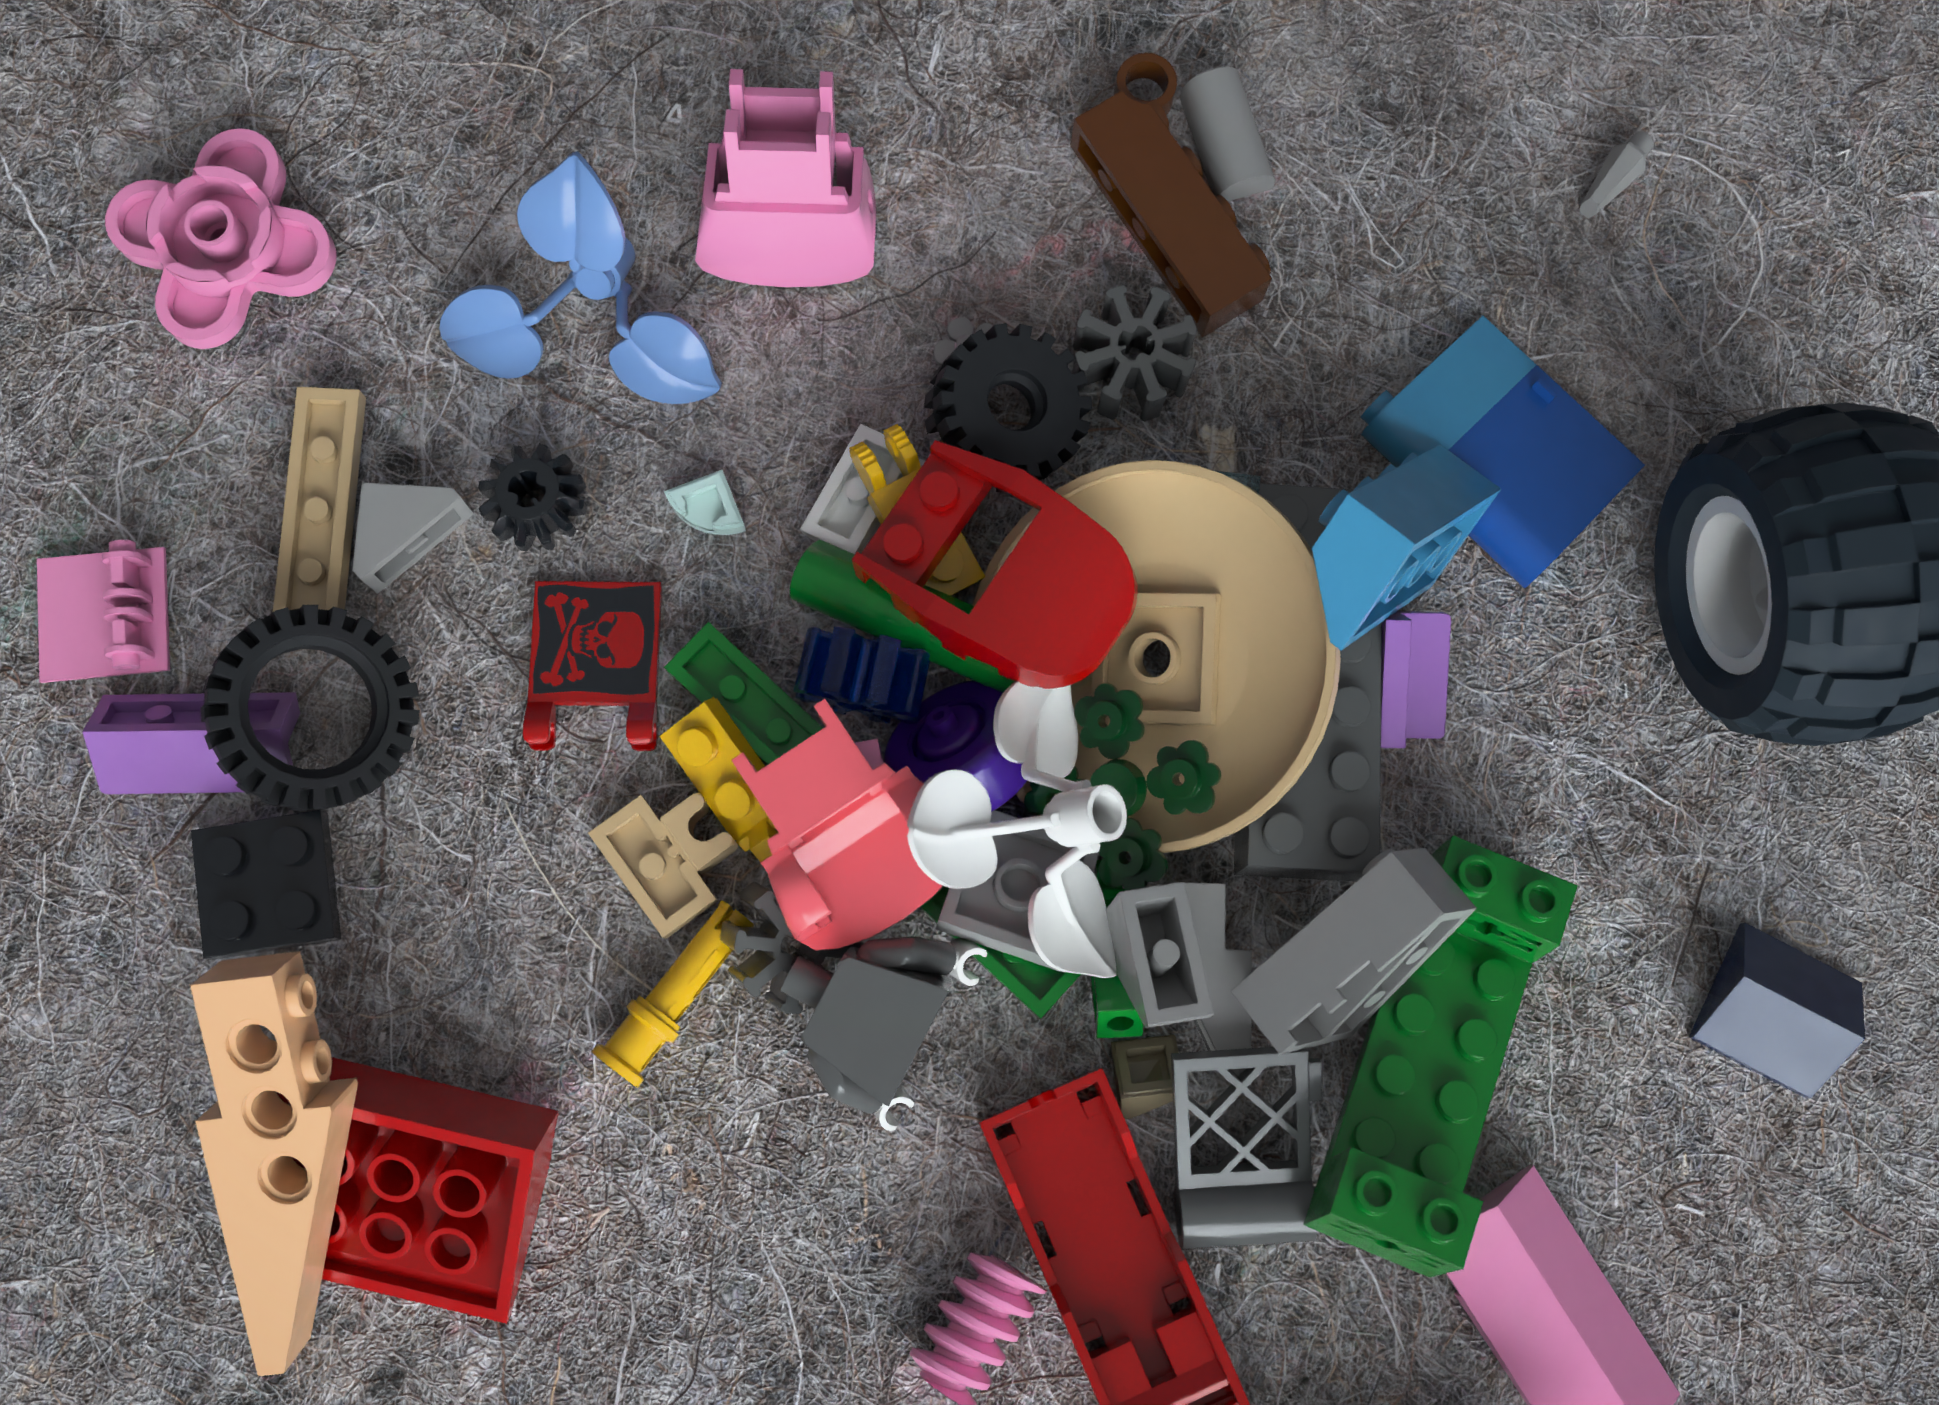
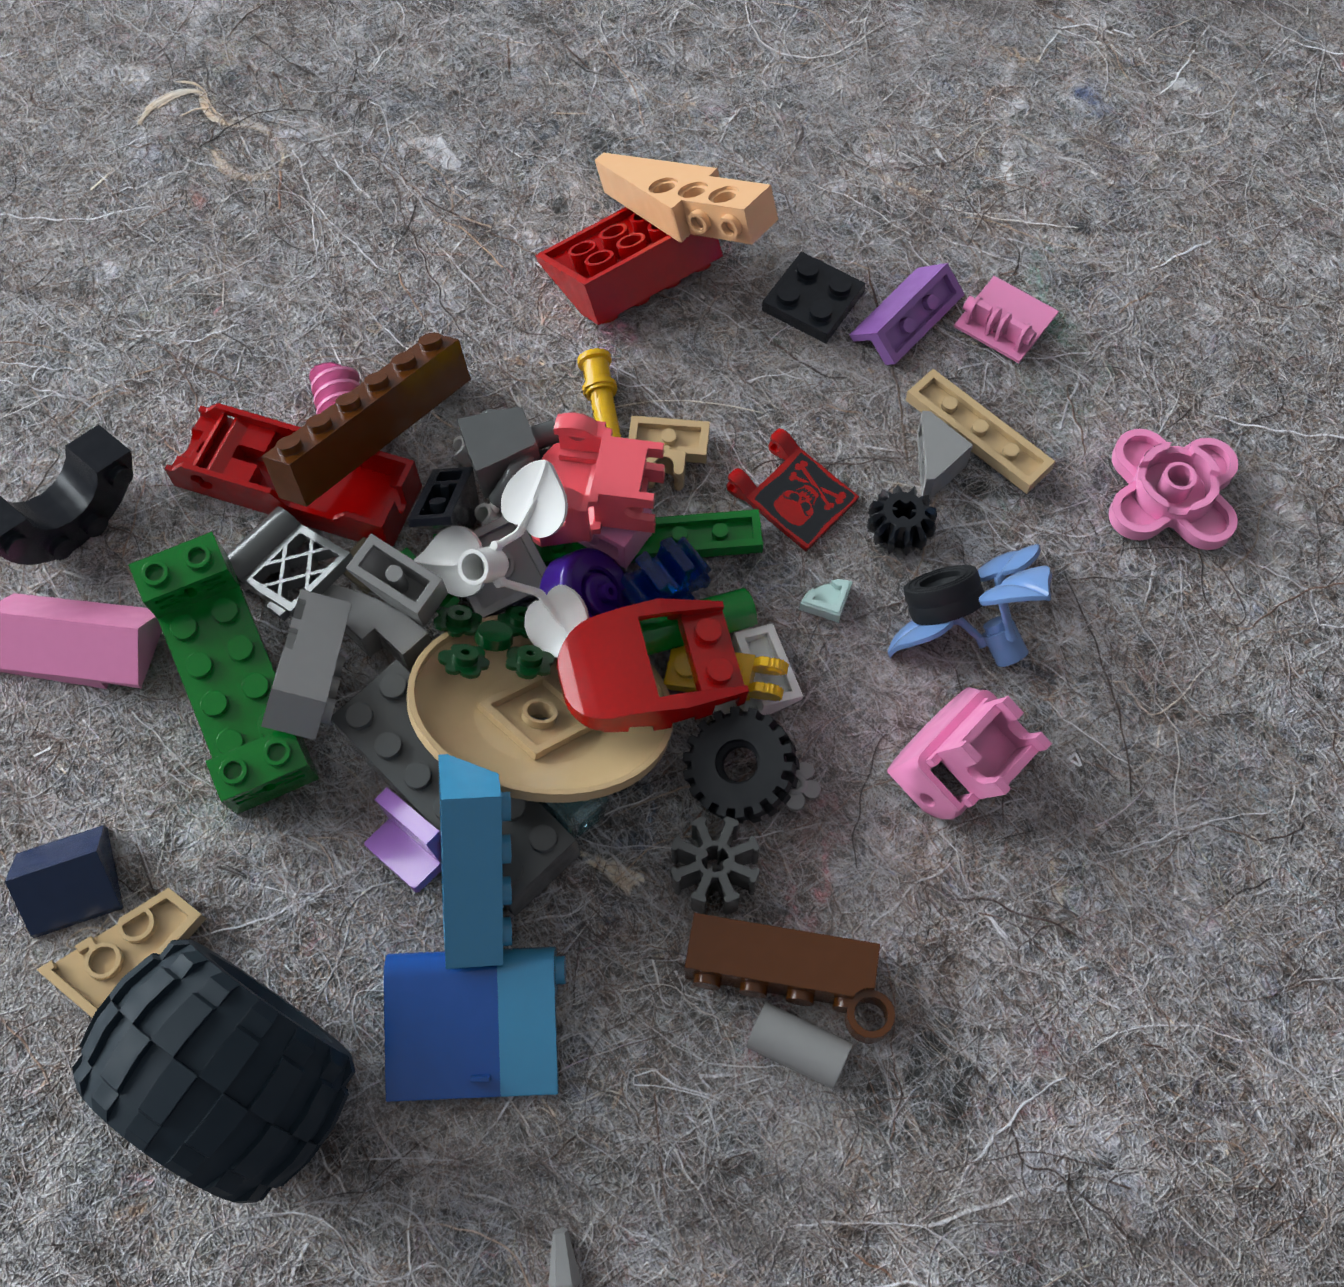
camera: 140 degrees right, 15 degrees down
black tyre [201,605,420,811] -> none
yellow hinge [659,697,779,863] -> none
none -> tan wing [37,887,206,1018]
none -> reddish brown brick [262,332,471,507]
none -> black slope [408,466,479,530]
none -> black tyre [904,565,984,625]

